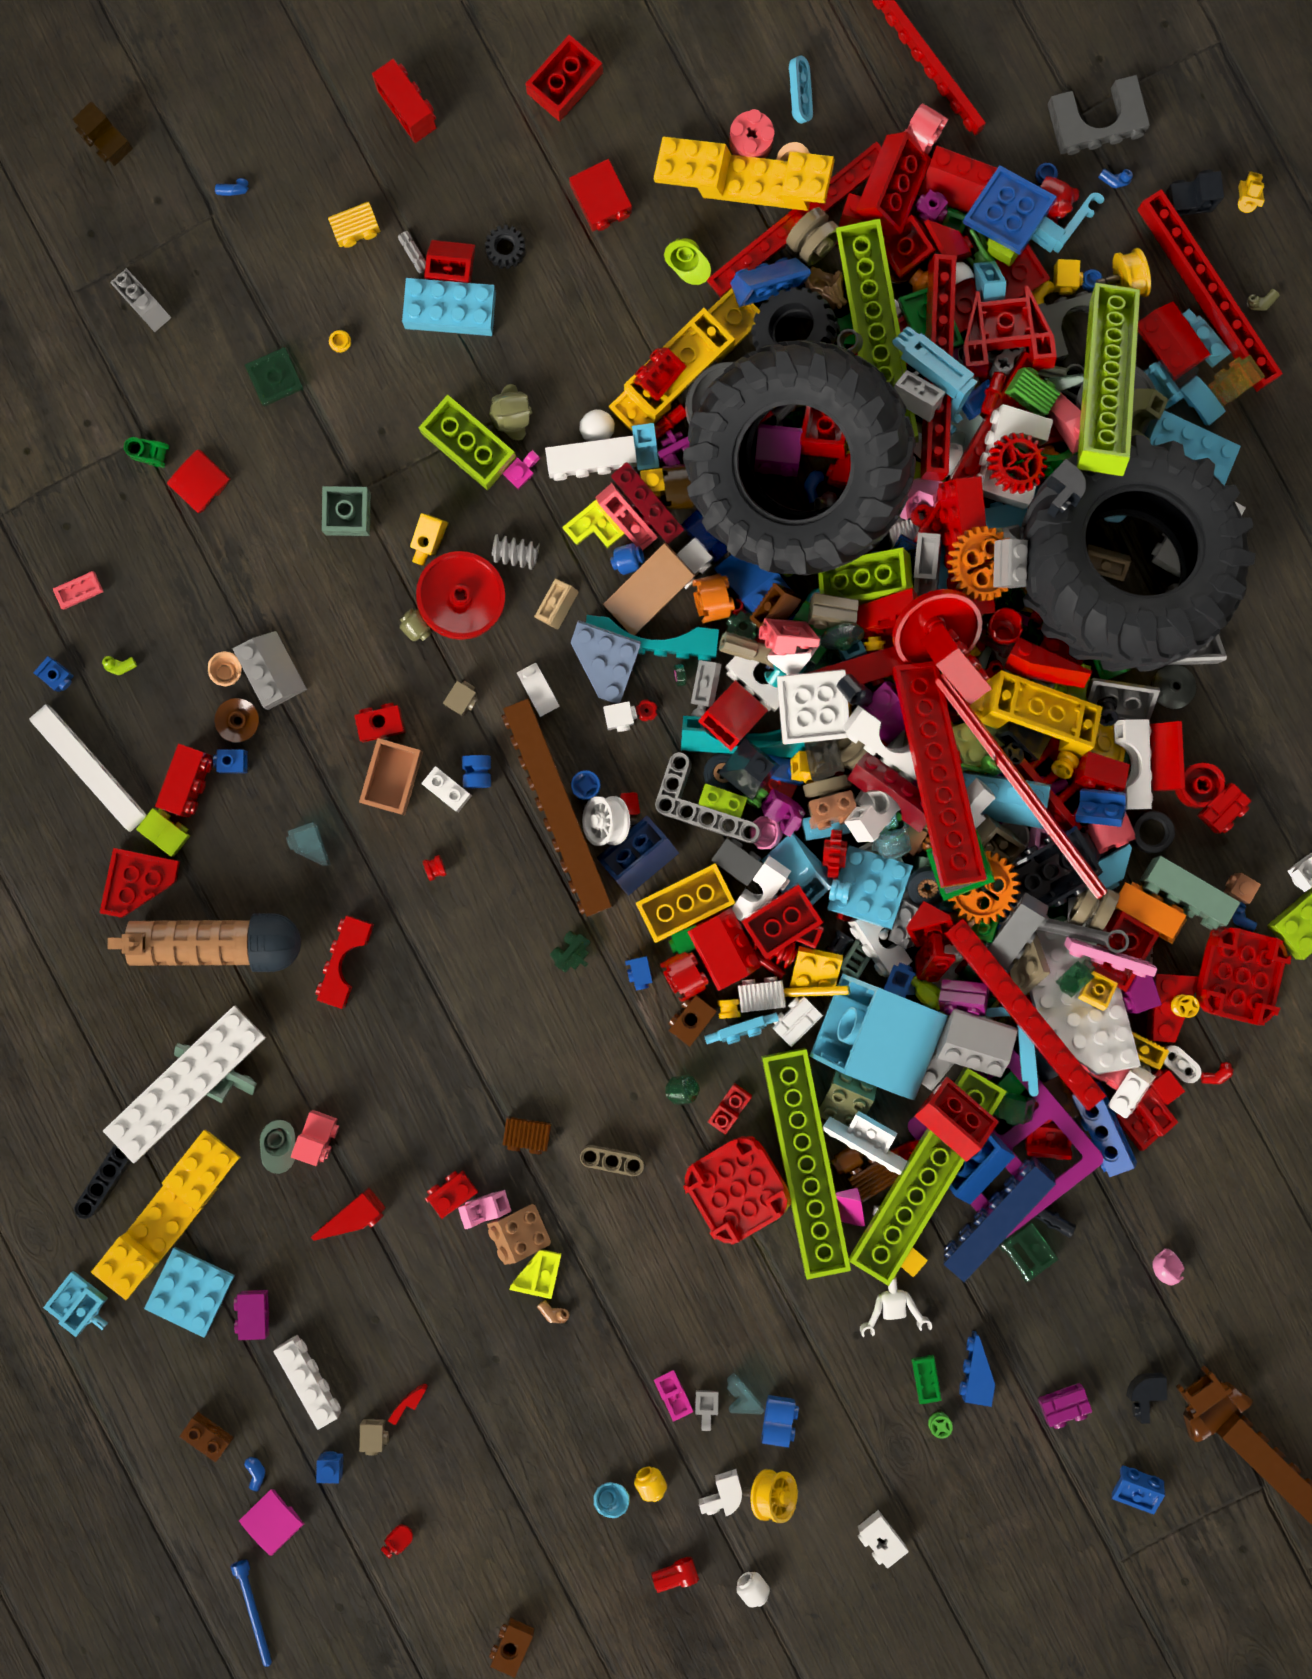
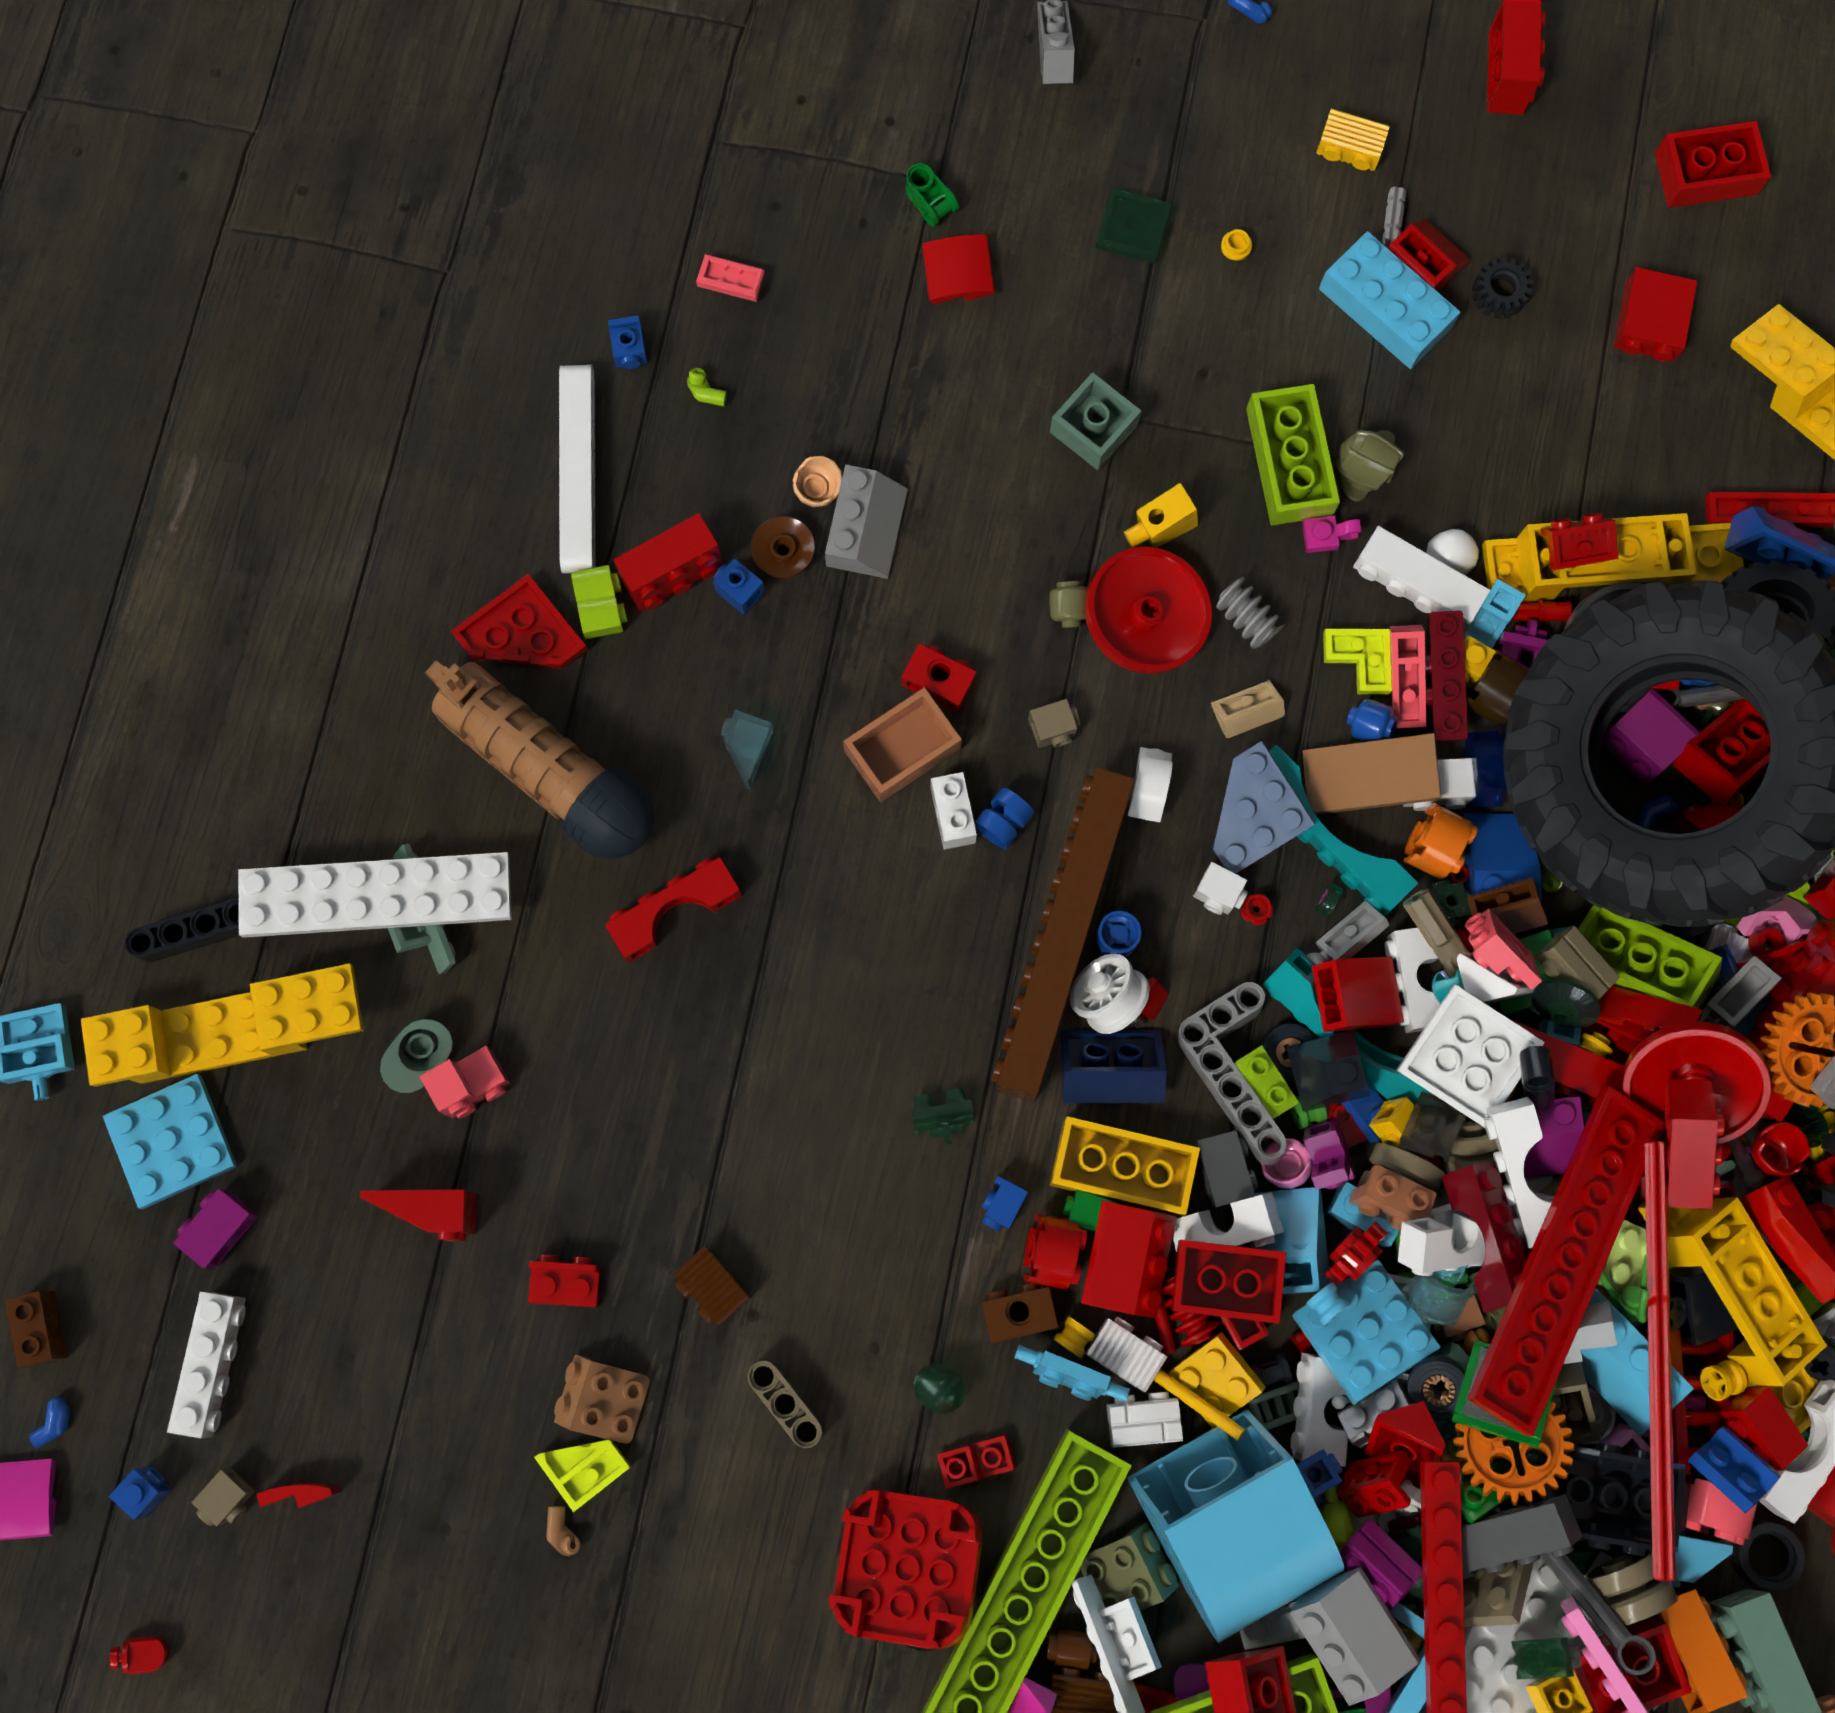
camera: 40 degrees right, 10 degrees down
red wheel [422,855,447,881] -> none
bright pink brick [458,1190,511,1229] -> none
lime piece [664,238,711,285] -> none

